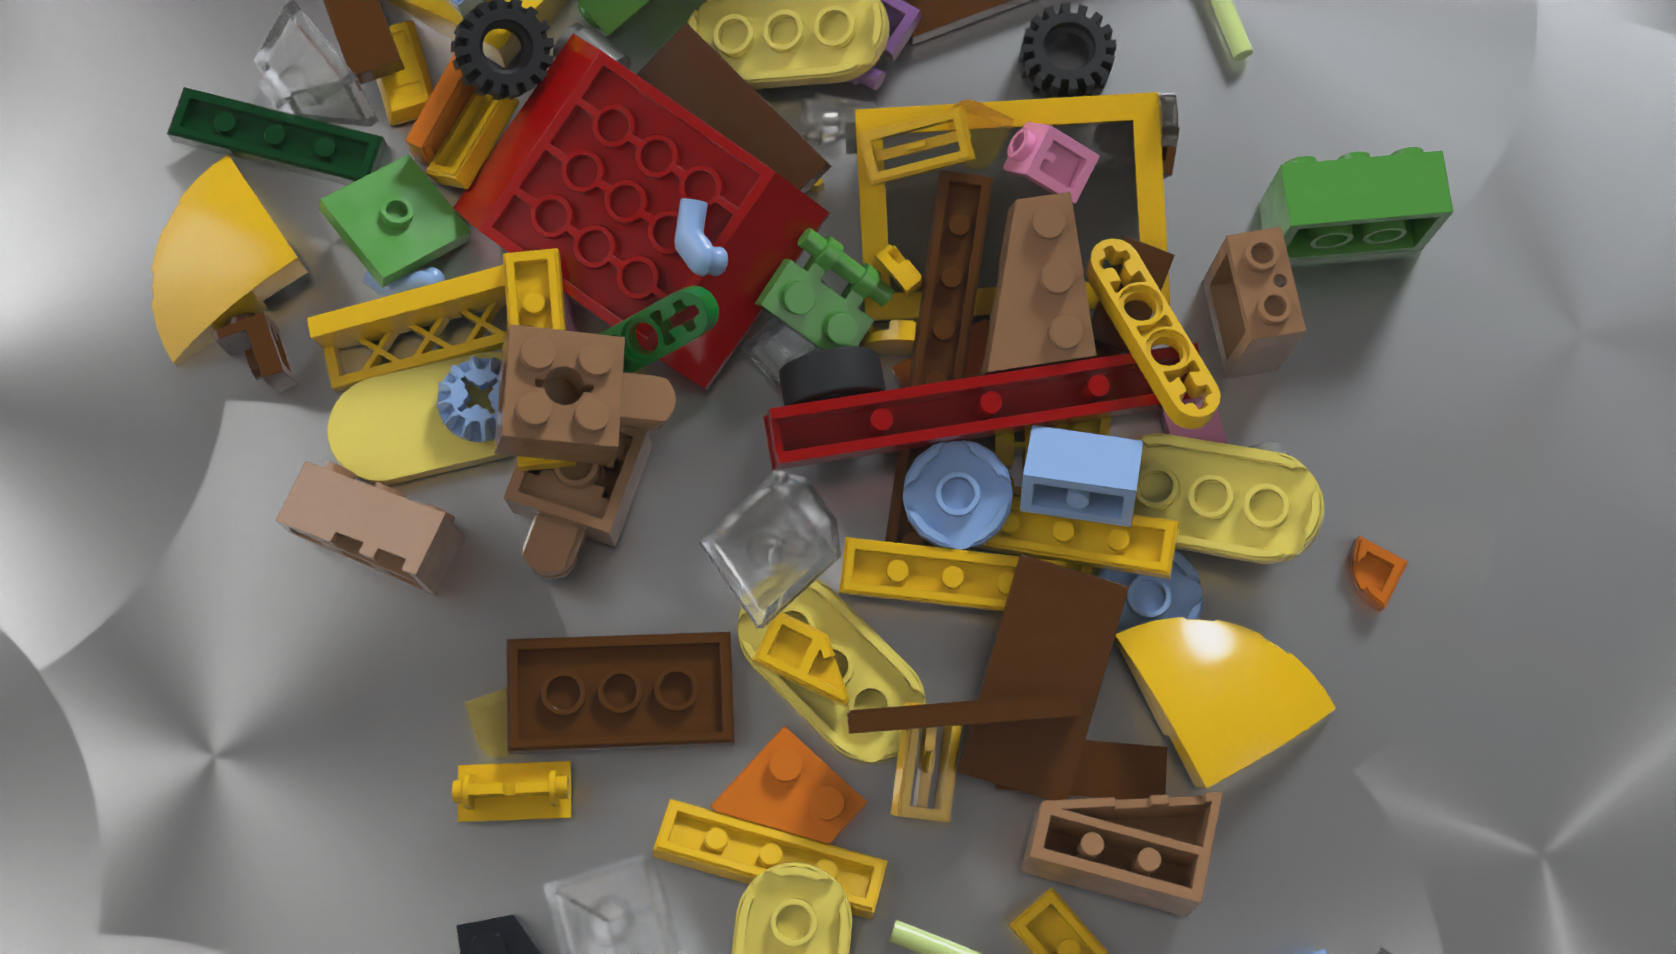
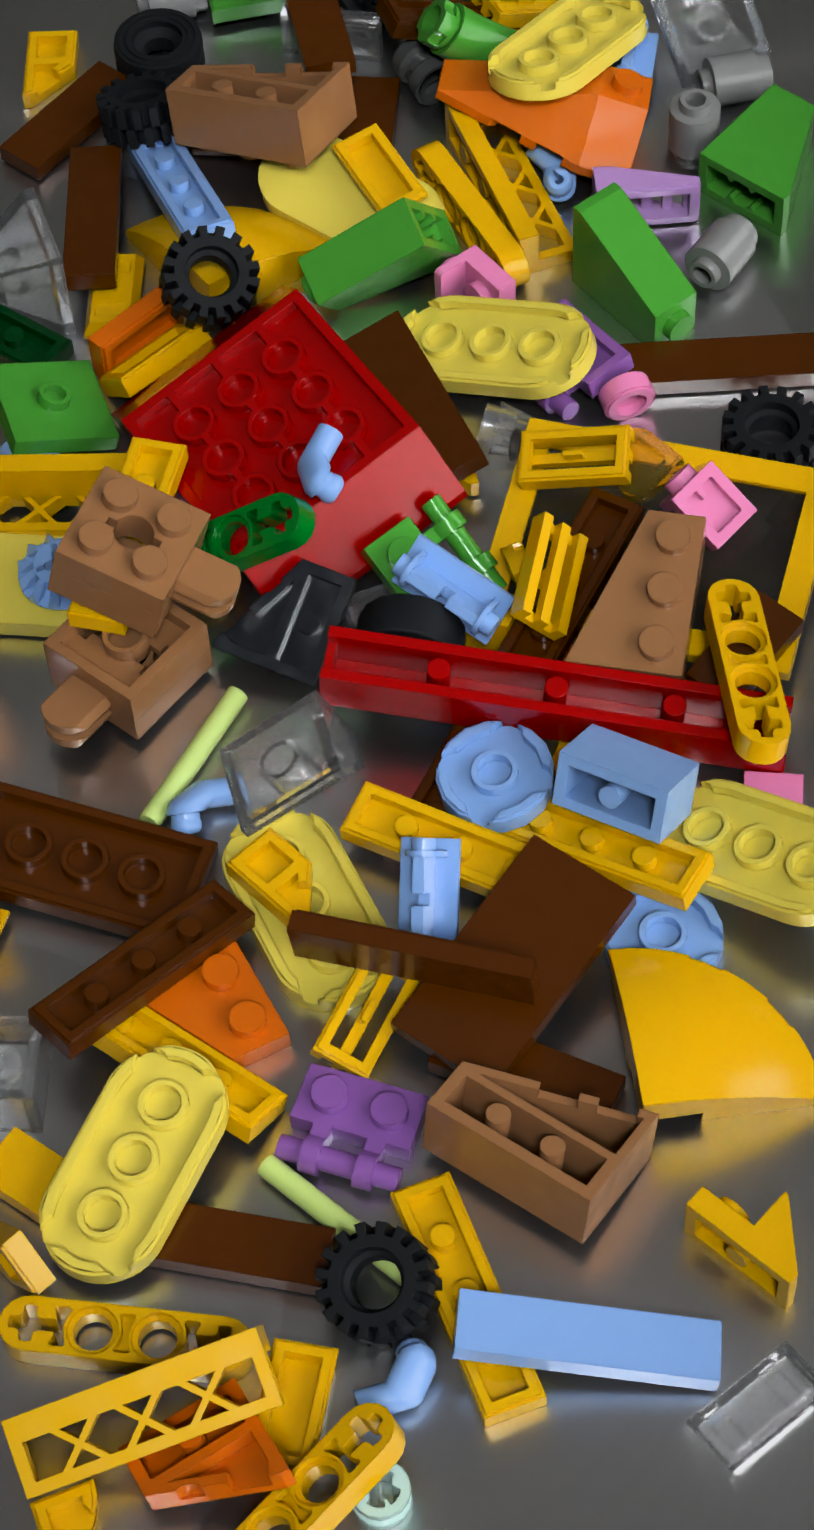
camera: 25 degrees right, 20 degrees down
none -> reddish brown tile [28,879,255,1060]
none -> yellowish green bar [139,686,248,826]
none -> light blue arm [166,775,245,834]
none -> black wing [212,559,358,688]
none -> medium lavender plate [275,1063,430,1192]
none -> light blue hinge [391,533,514,645]
none -> light blue hinge [398,837,461,940]
none -> yellow tile [510,511,589,641]
none -> bright pink tile [598,371,656,421]
none -> yellow slope [683,1186,798,1311]

